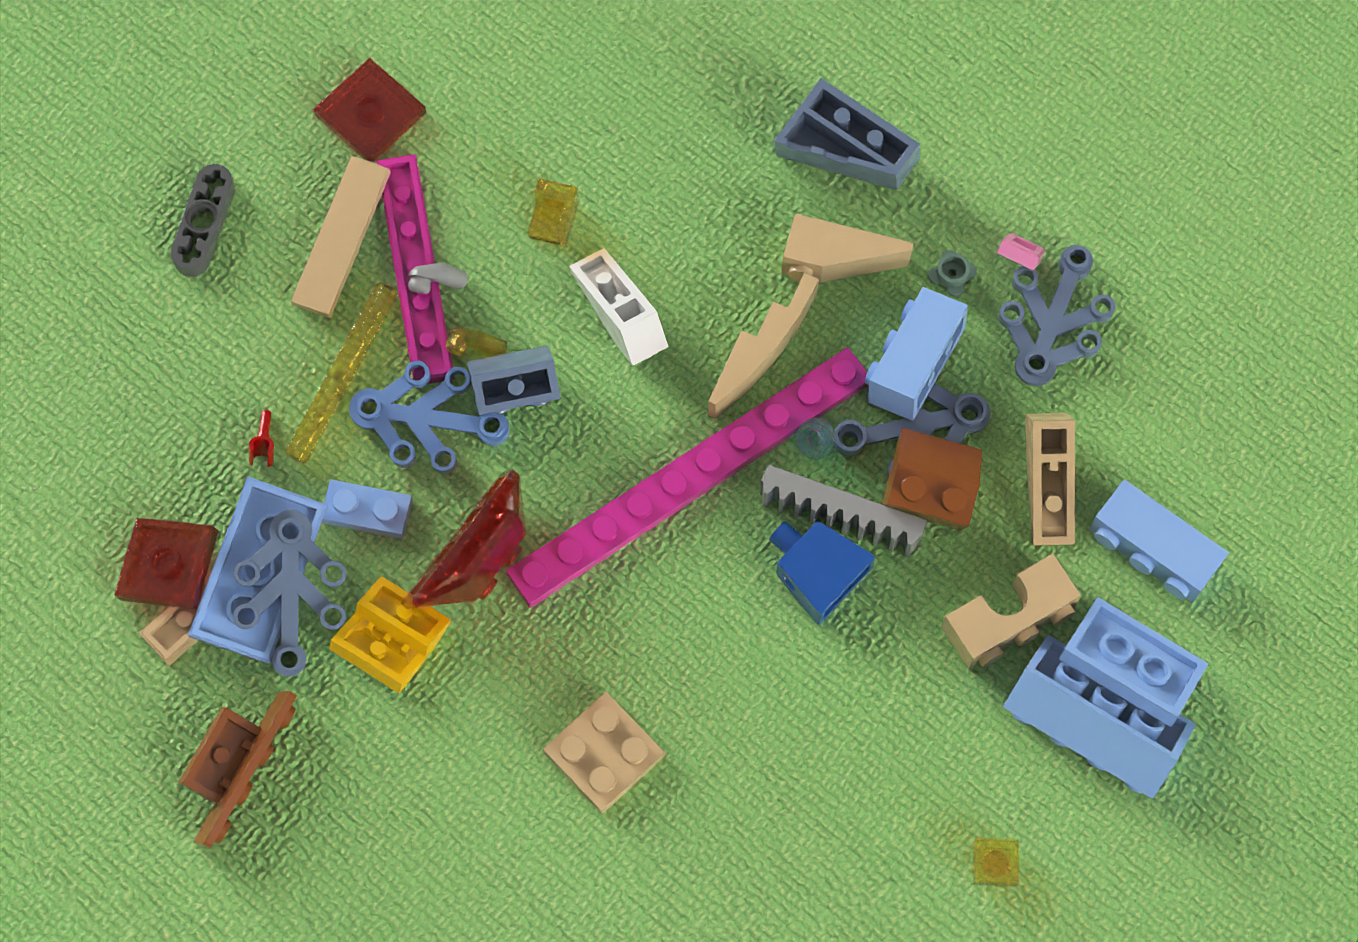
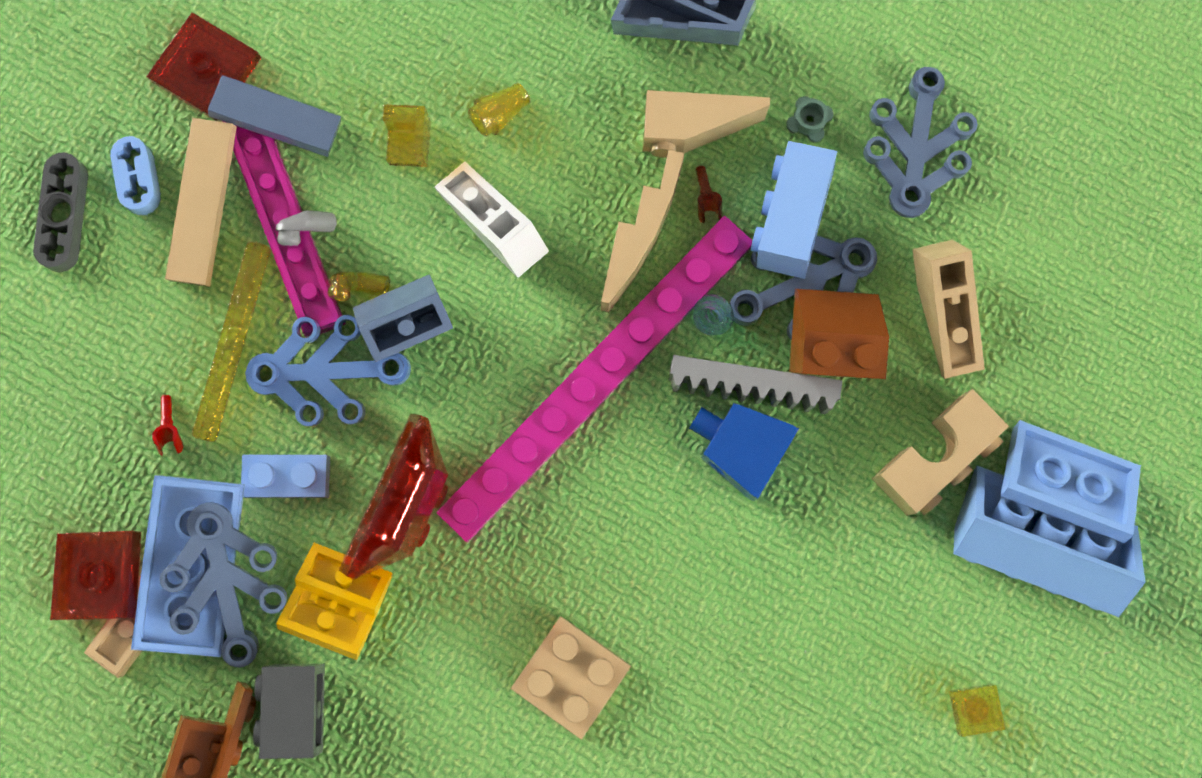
camera: 10 degrees left, 10 degrees up
bright pink tile [997,233,1045,271] -> none
light blue brick [1089,479,1229,603] -> none
none -> light blue beam [110,136,161,215]
none -> sand blue tile [208,75,341,157]
none -> dark grey brick [253,663,325,759]
none -> clear yellow cone [468,82,530,137]
none -> clear red hand [696,166,722,223]

